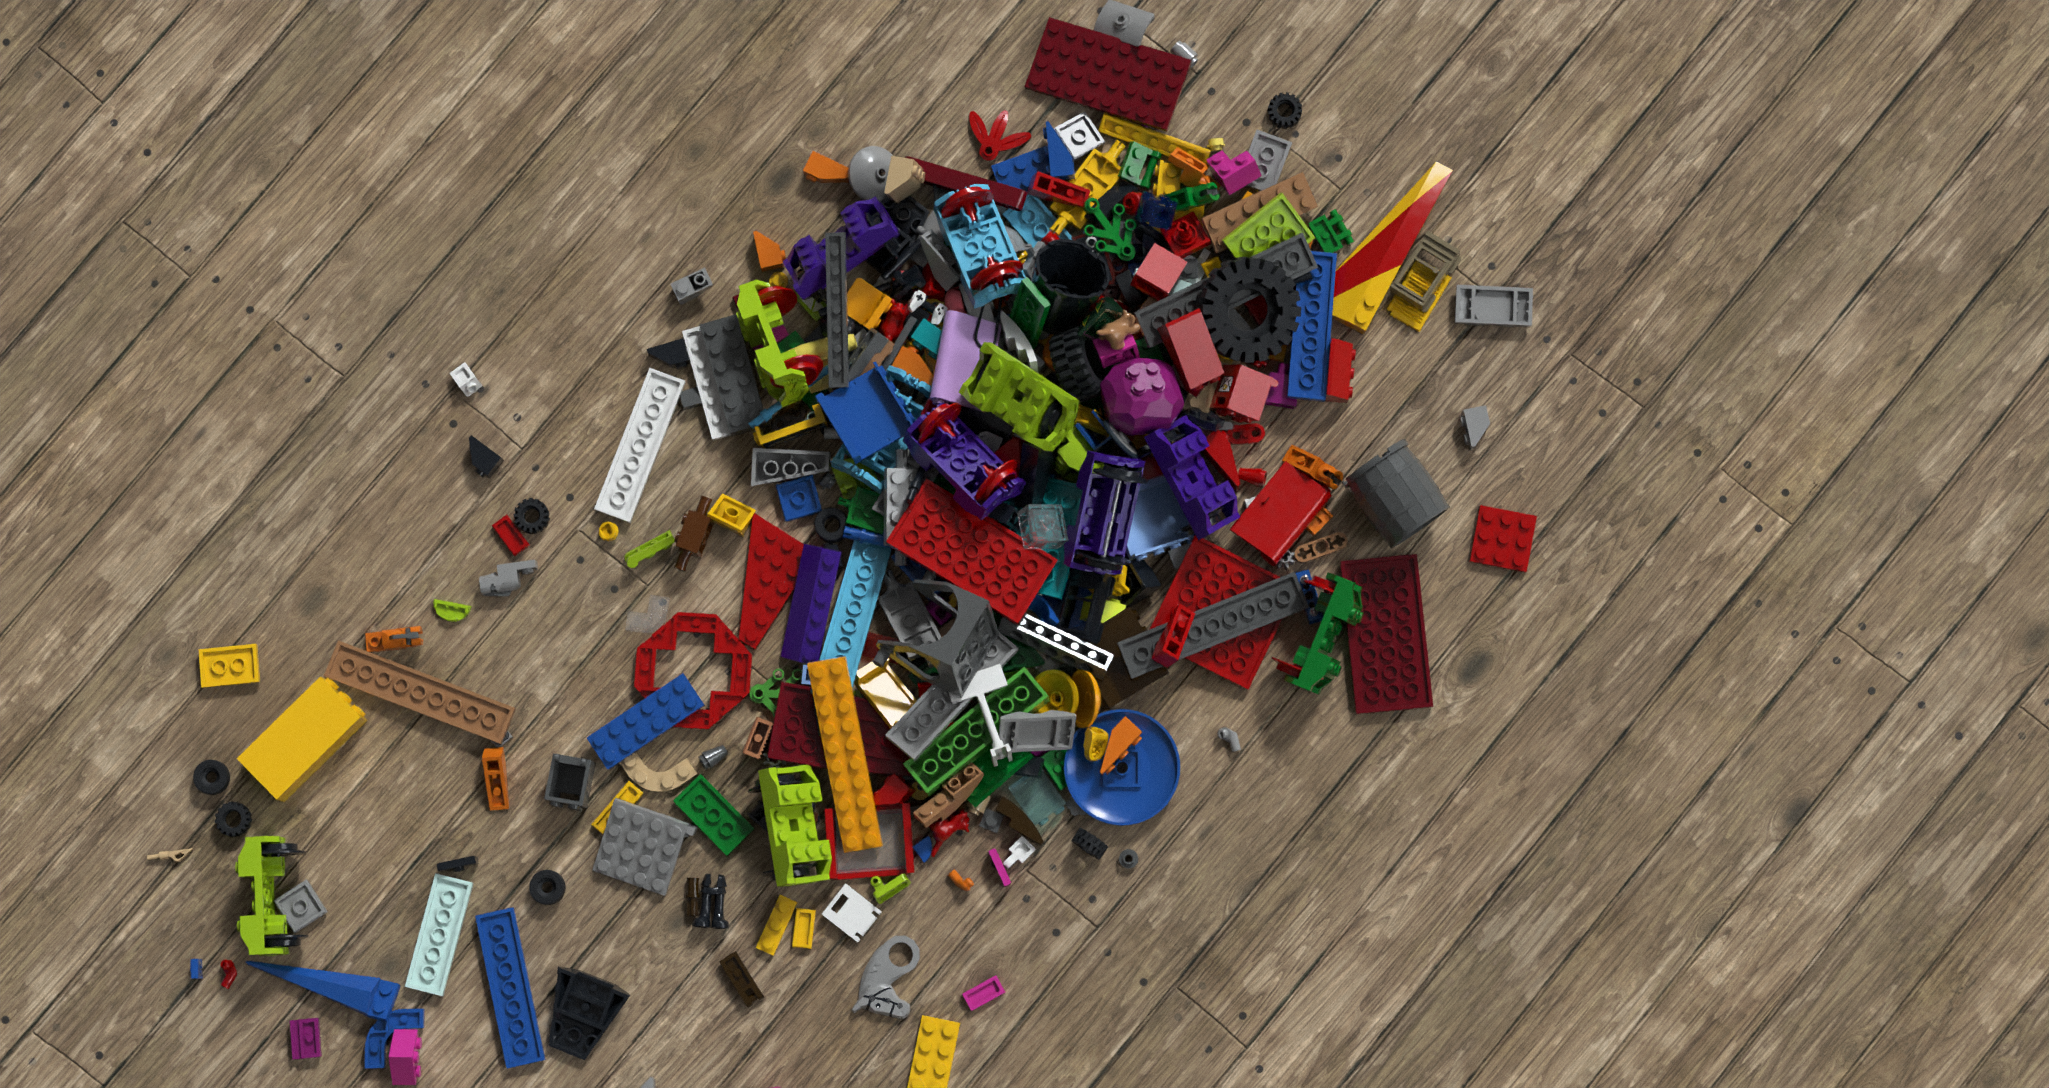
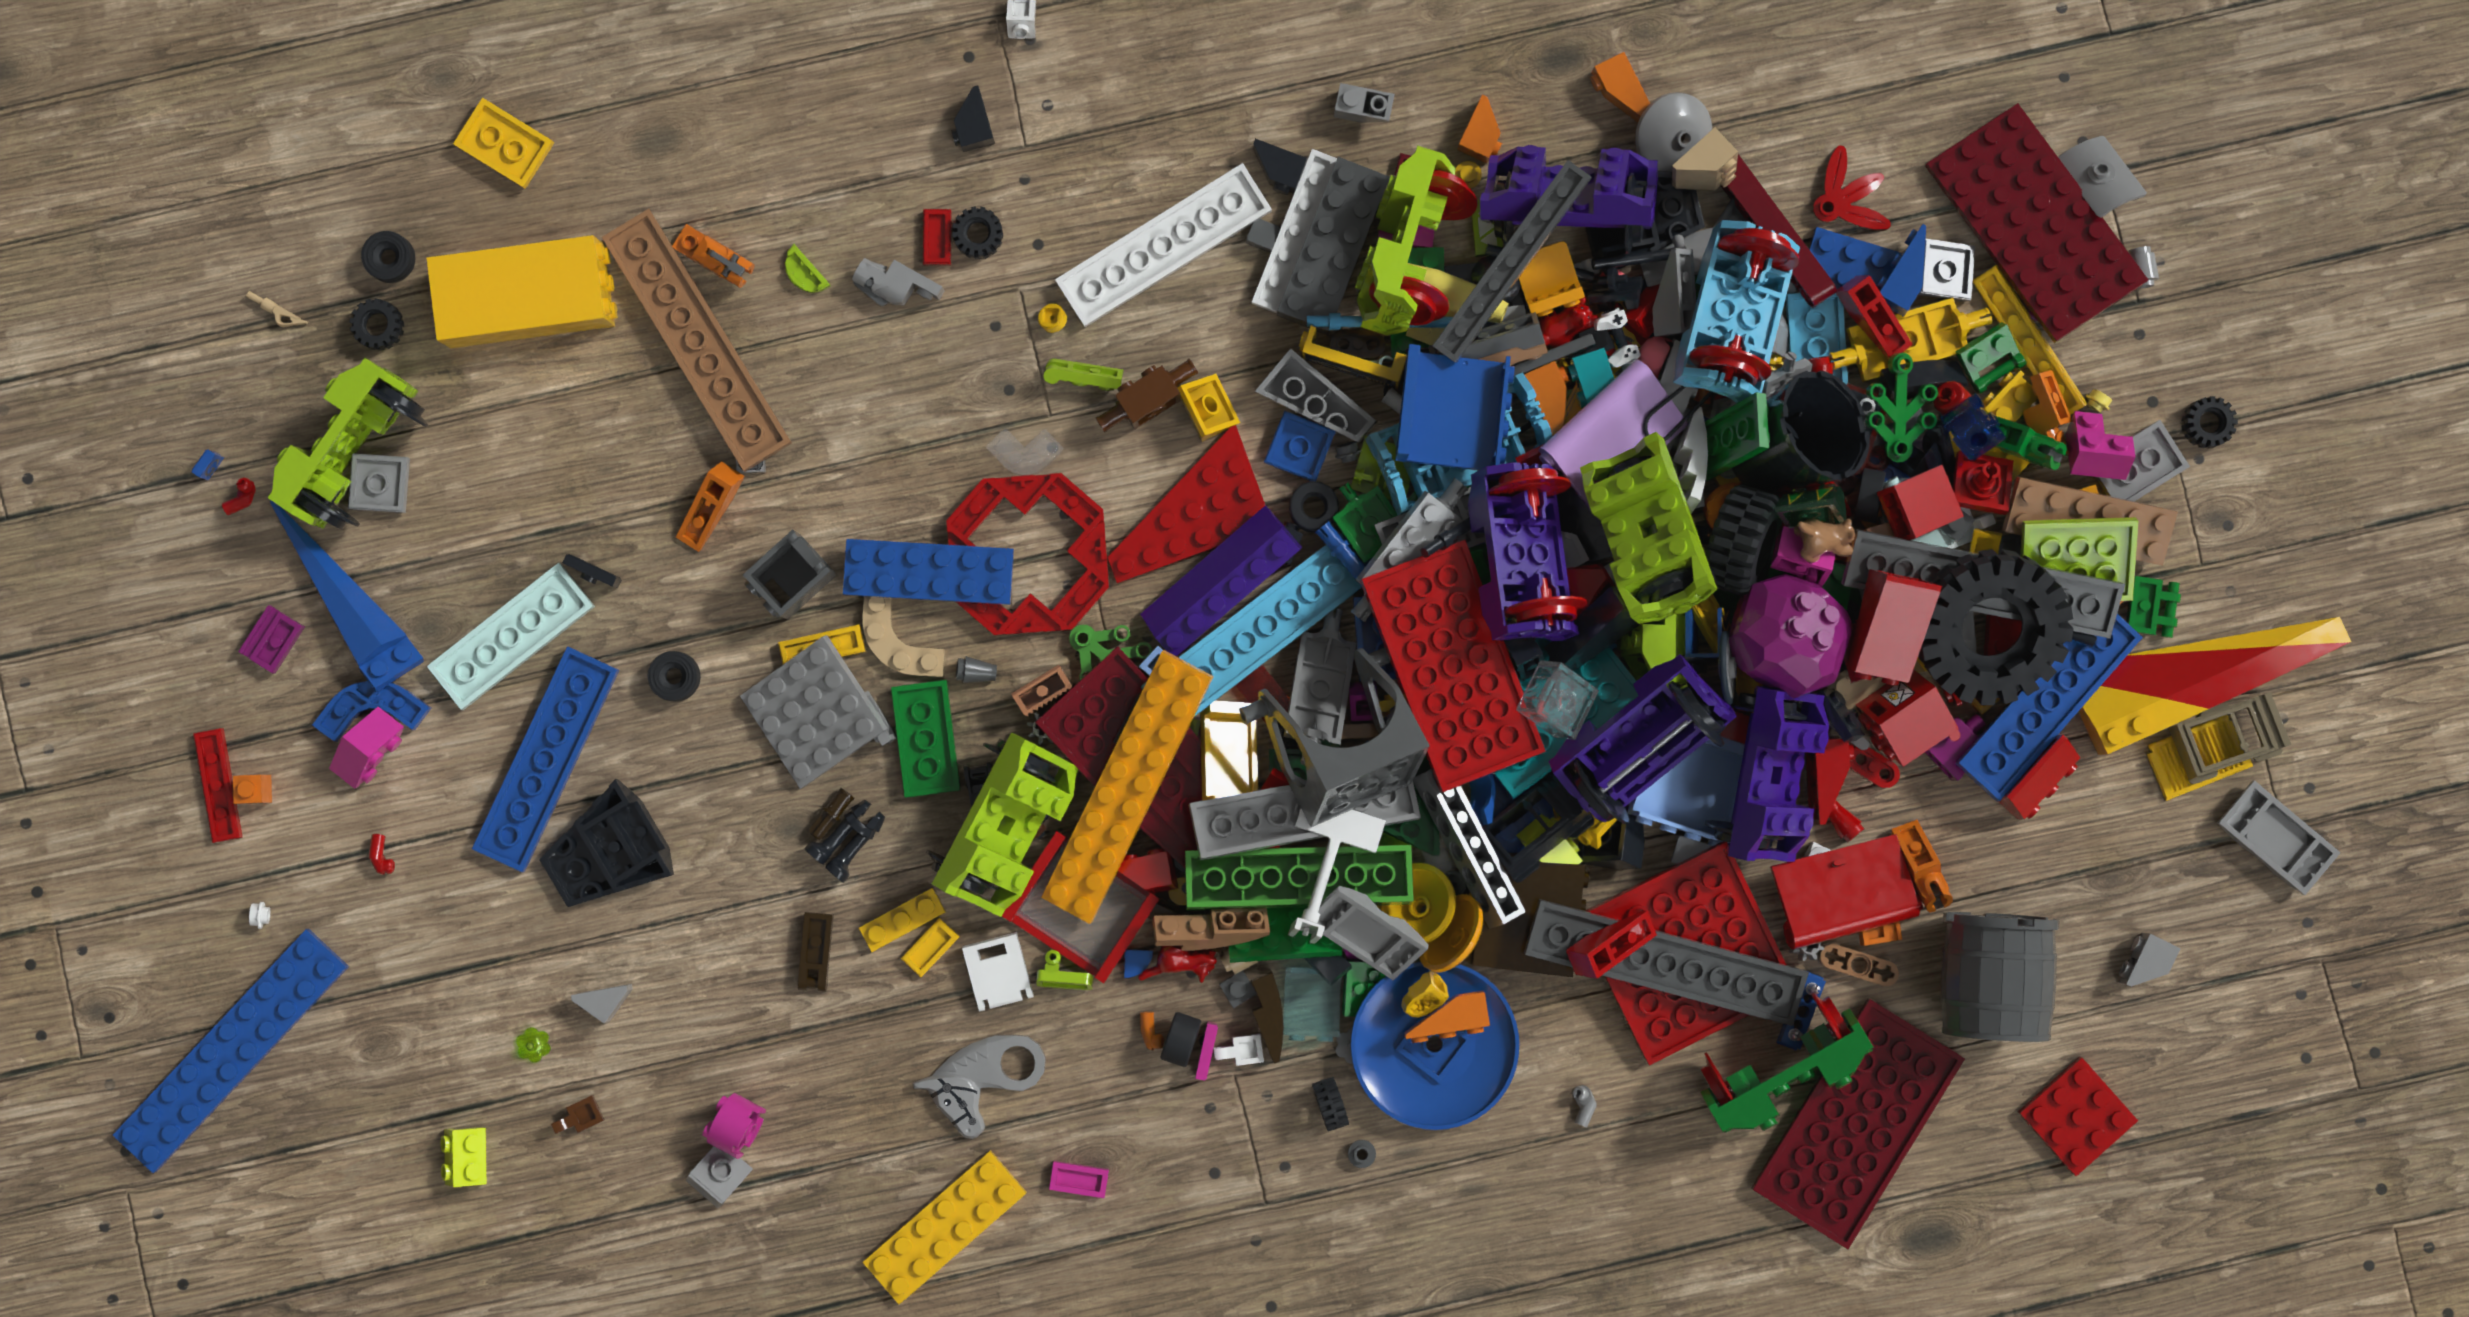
camera: 30 degrees right, 5 degrees up
none -> black tyre [1160,1012,1201,1067]

